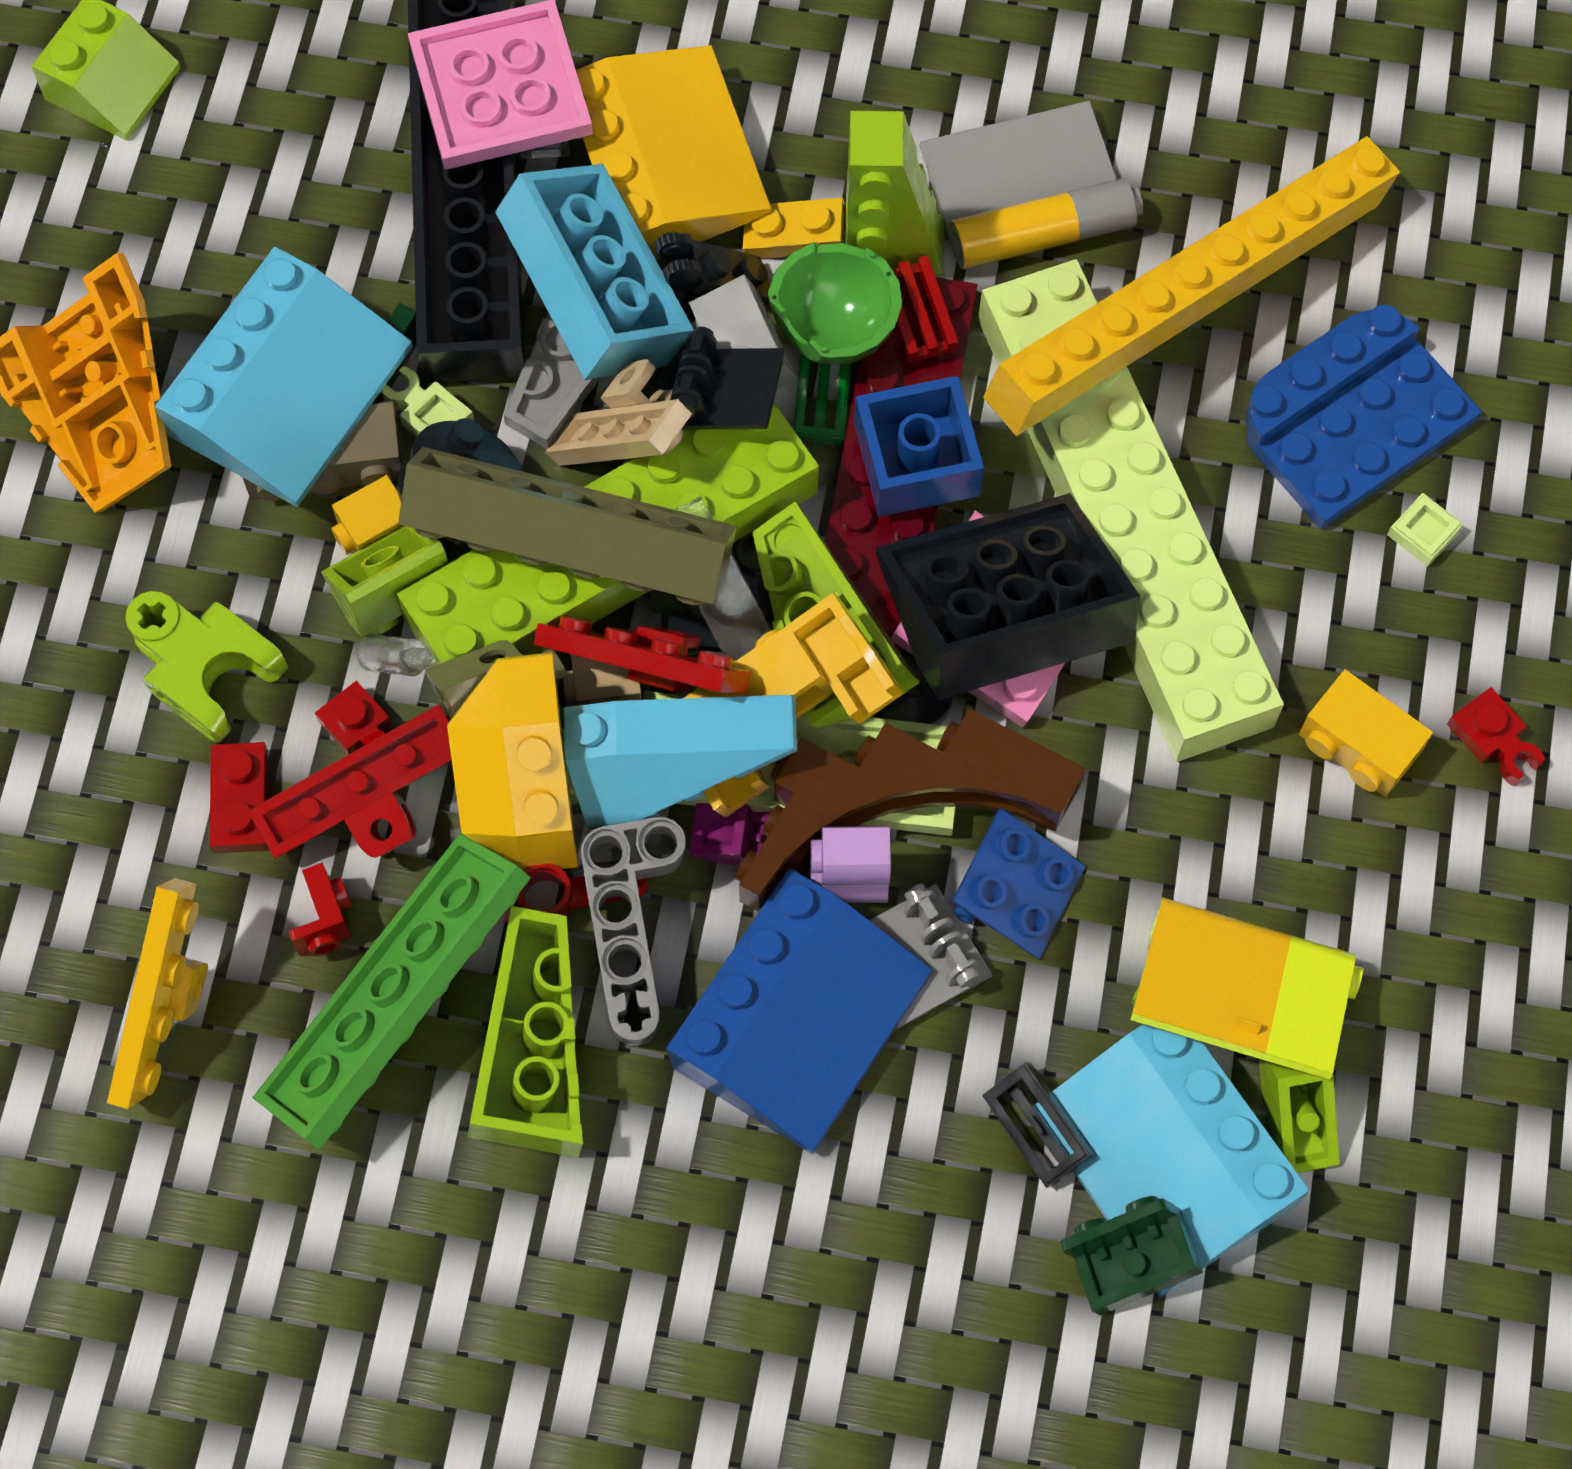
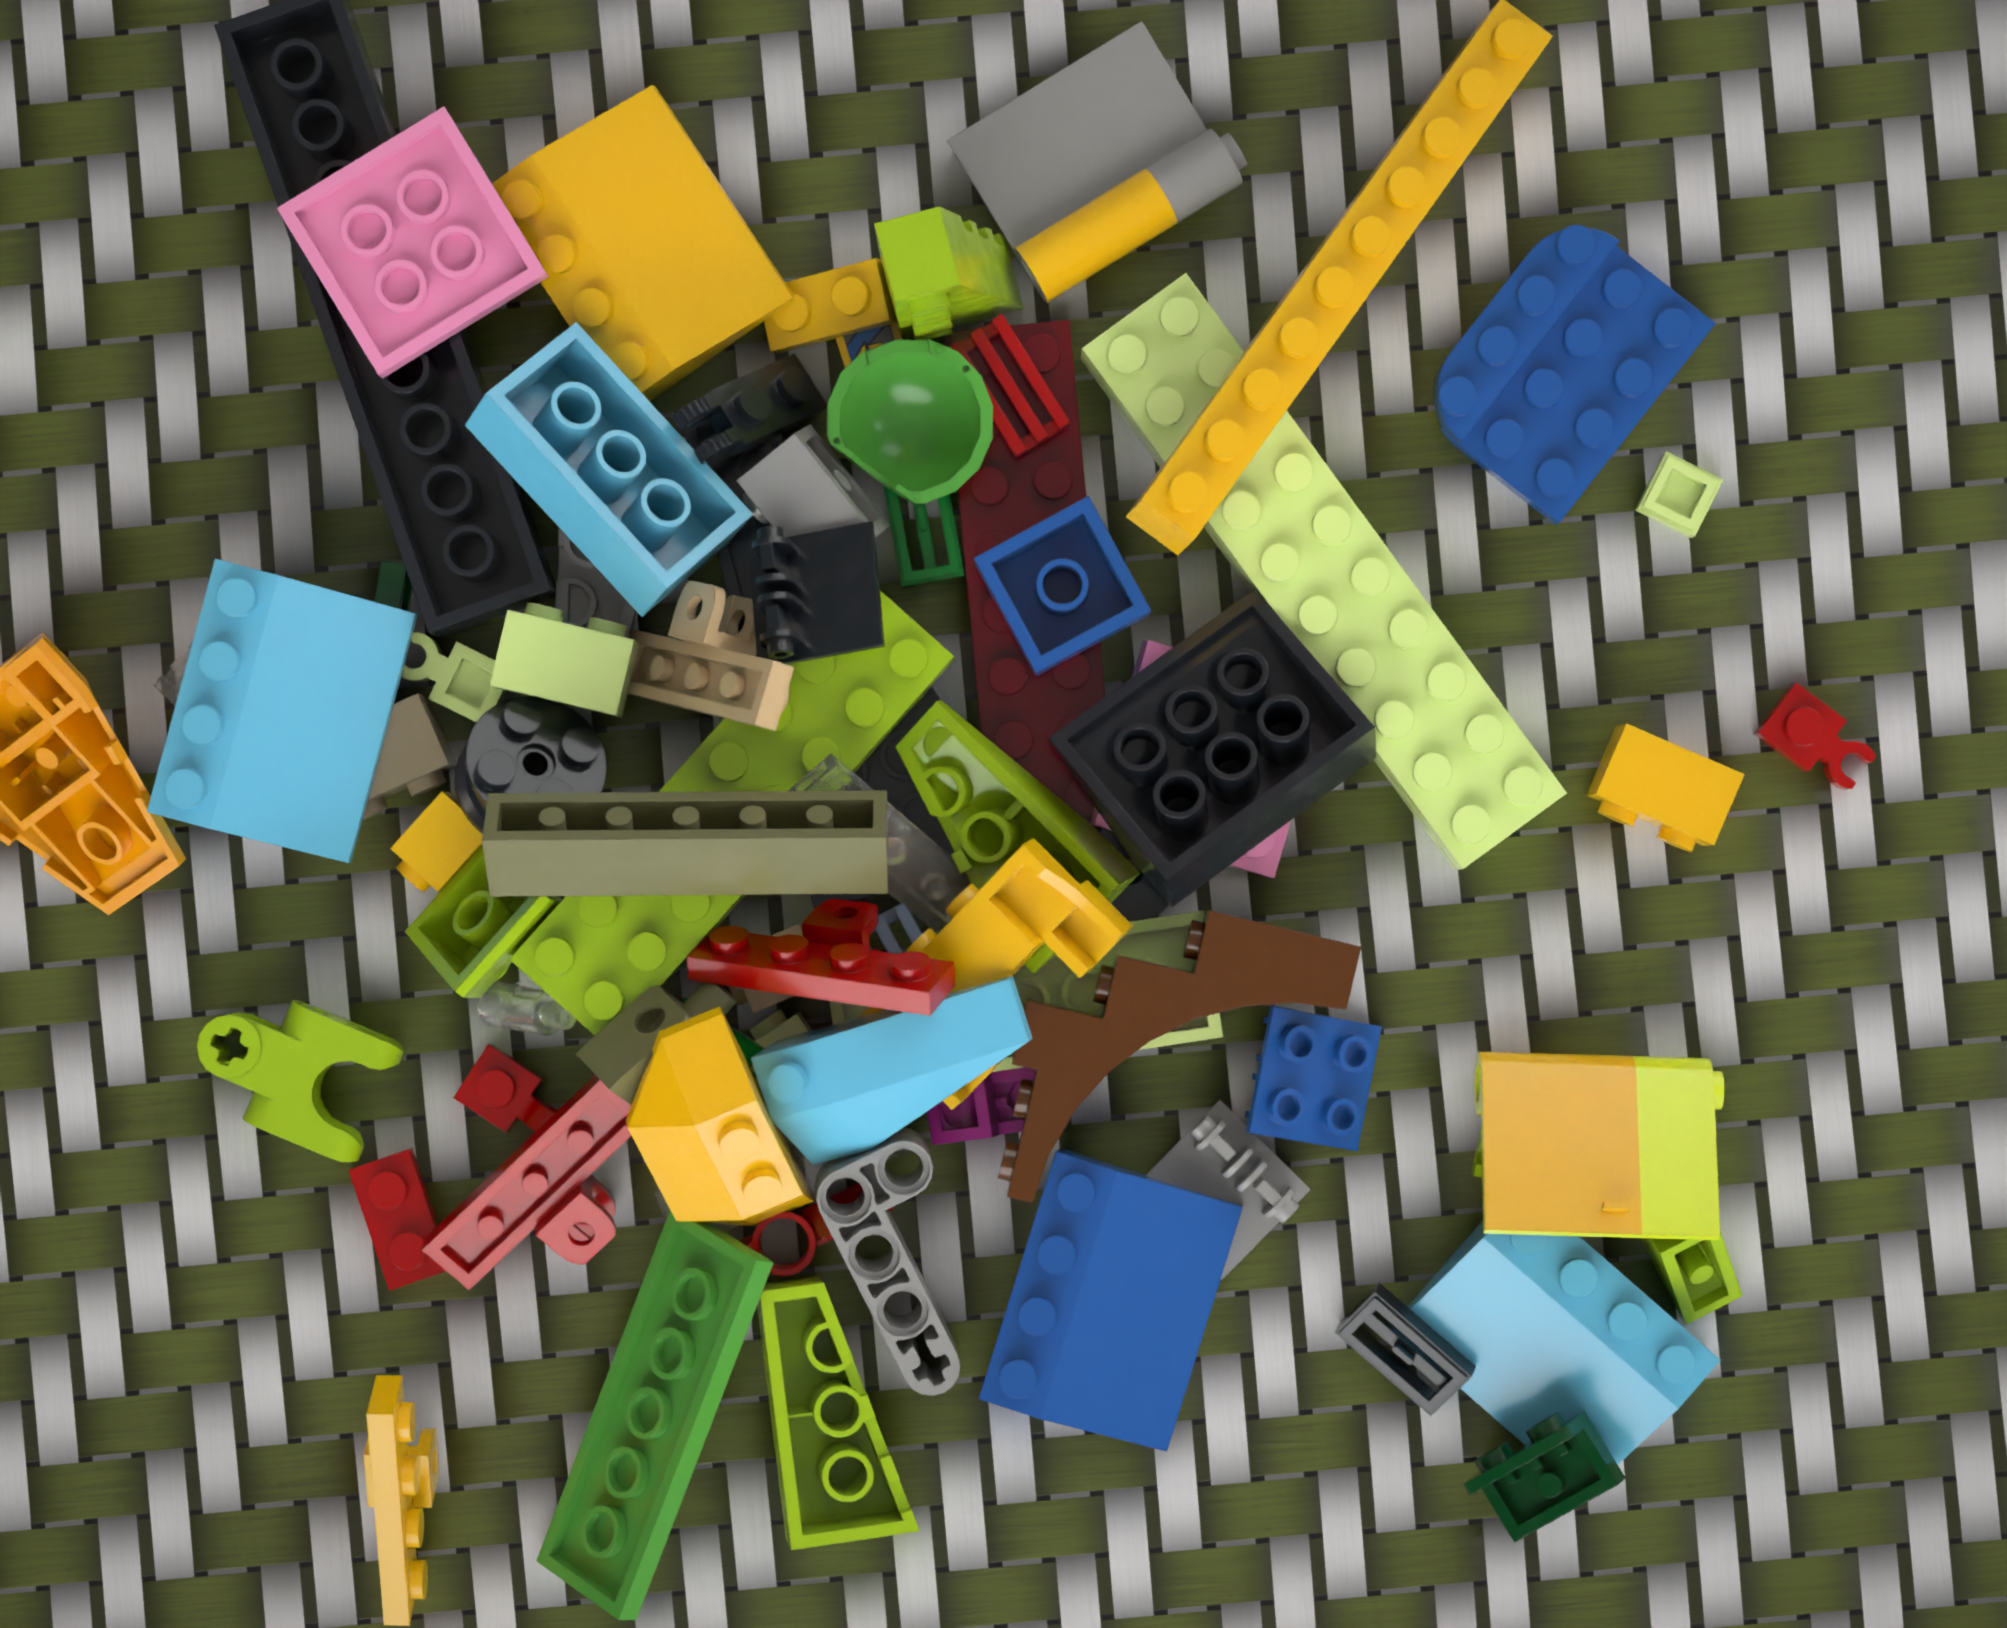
camera: 15 degrees left, 20 degrees up
red bracket [288,862,352,957] -> none
lavender brick [810,826,891,903] -> none
none -> yellowish green brick [490,602,640,718]

